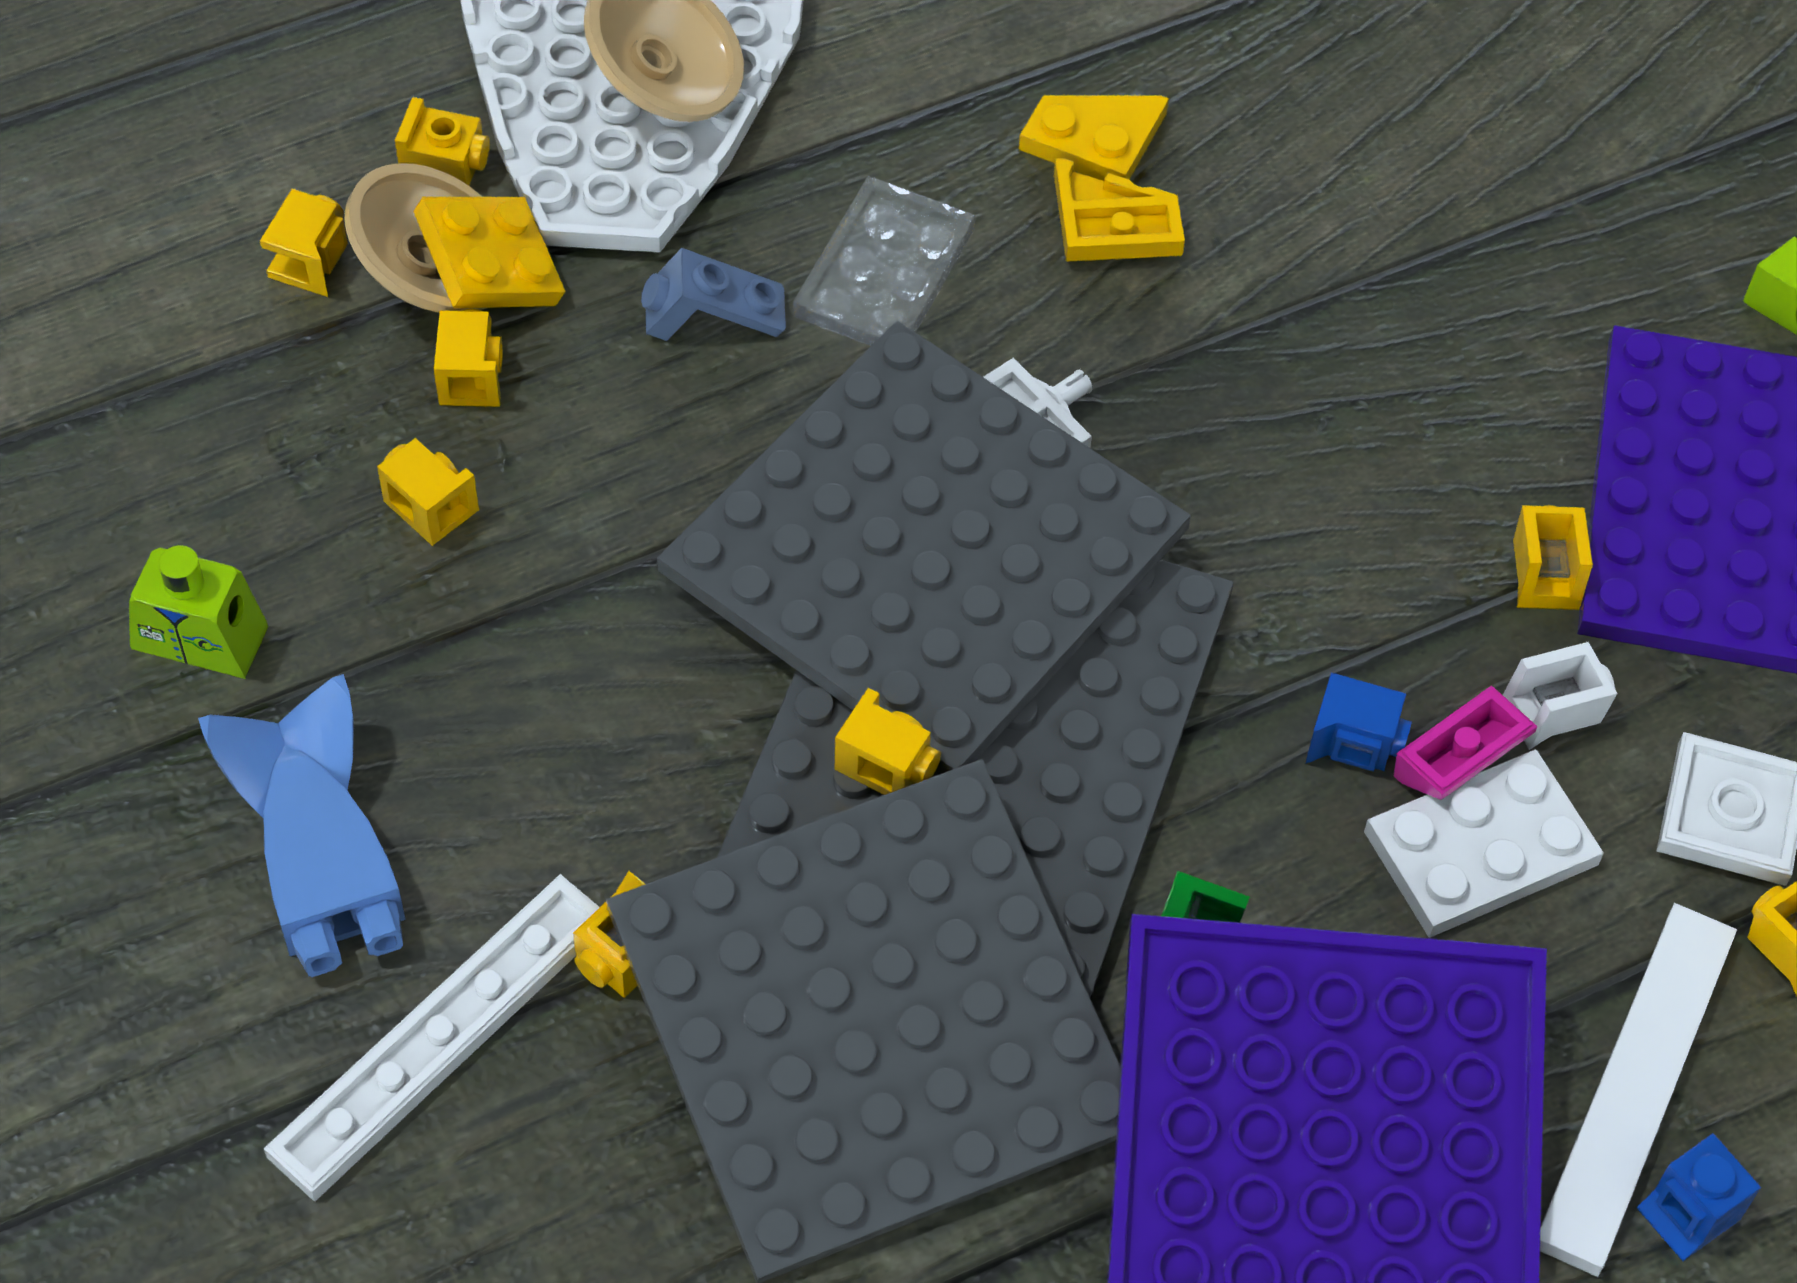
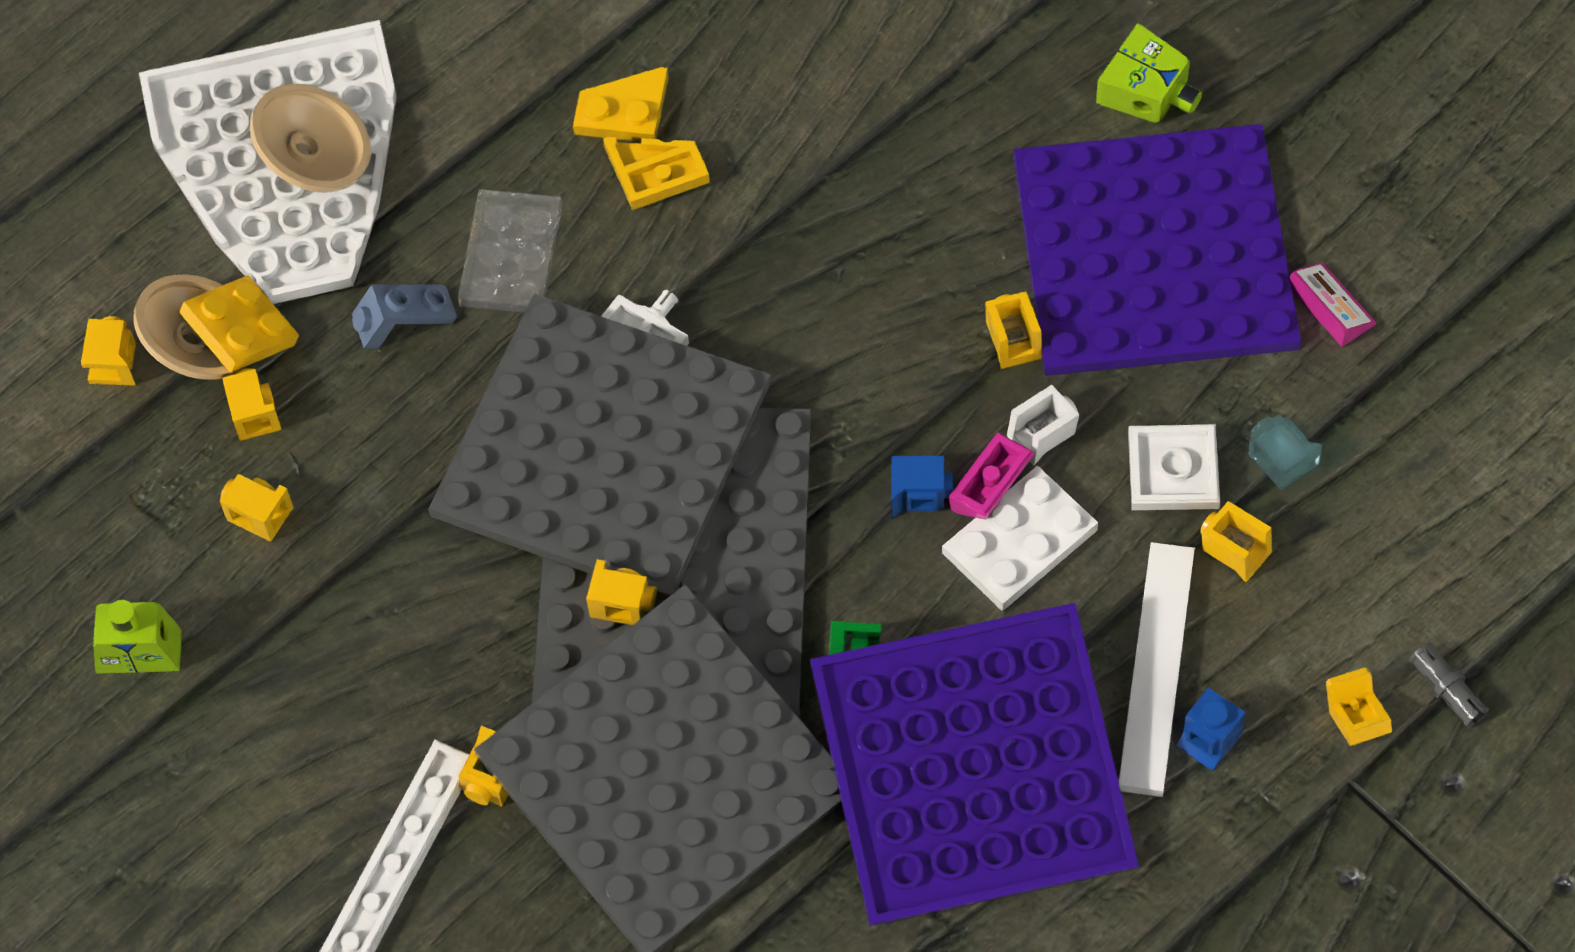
camera: 10 degrees left, 5 degrees up
medium blue hips [198,674,406,977] -> none
yellow brick [395,97,490,186] -> none

